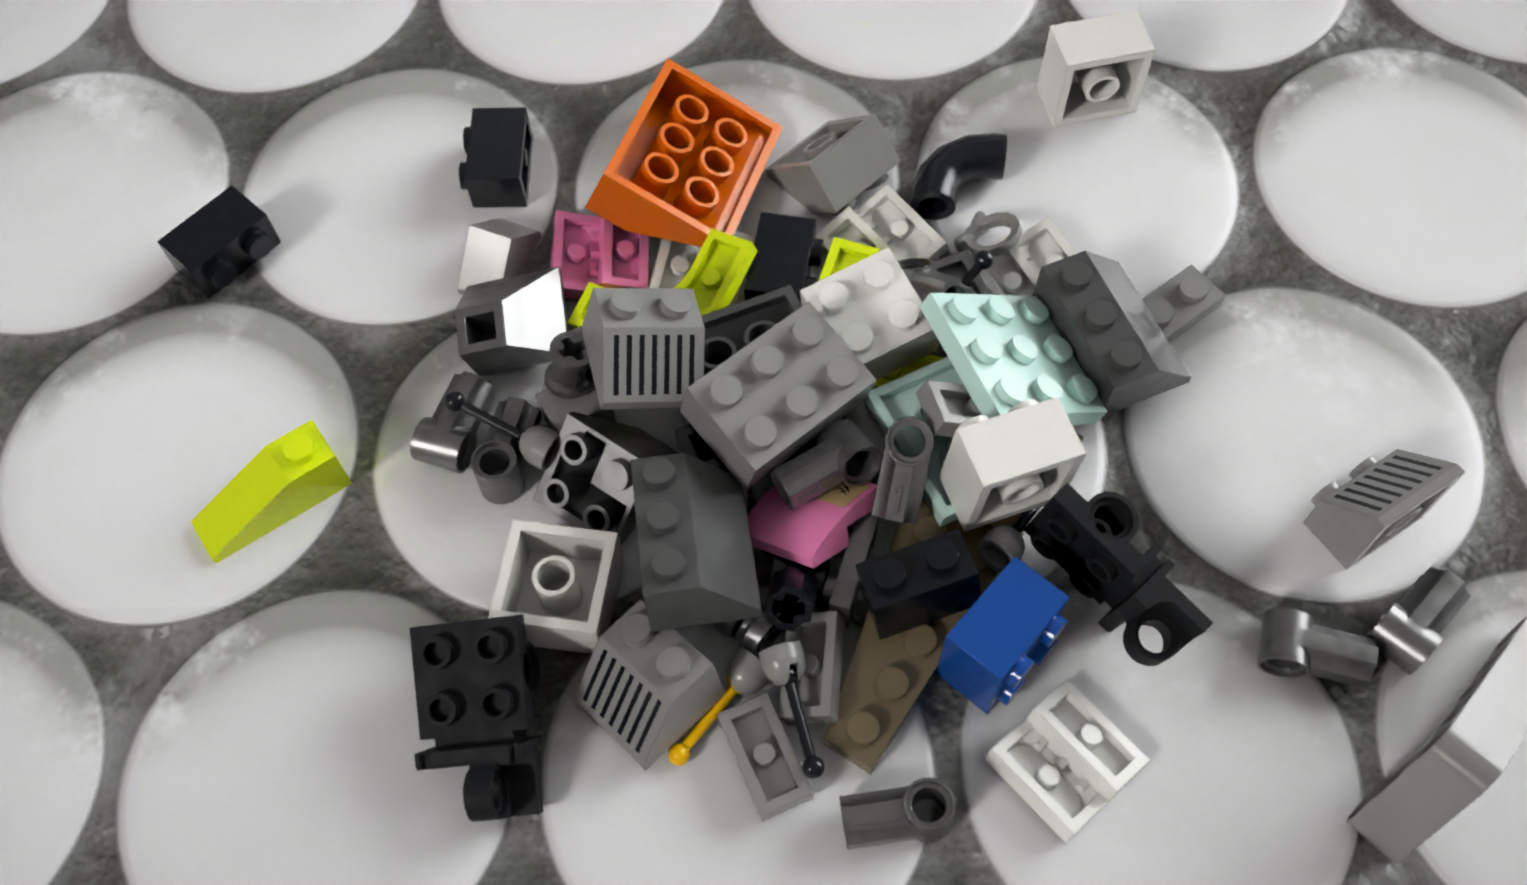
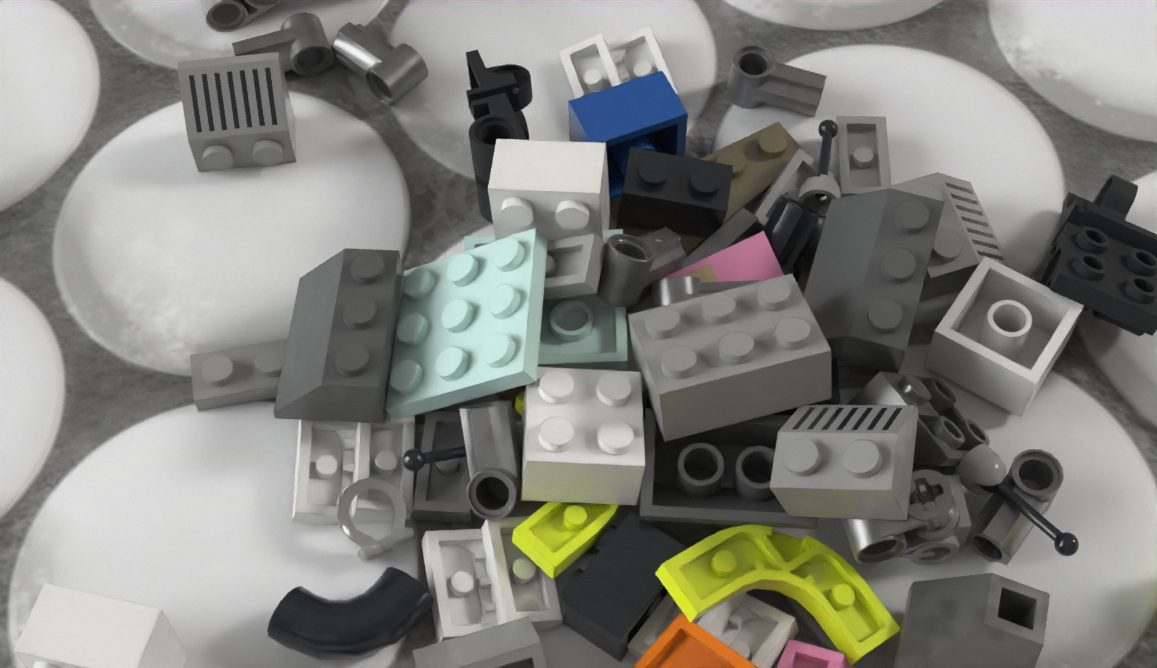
camera: 155 degrees left, 5 degrees down
flat silver piece [410,371,496,474] -> none

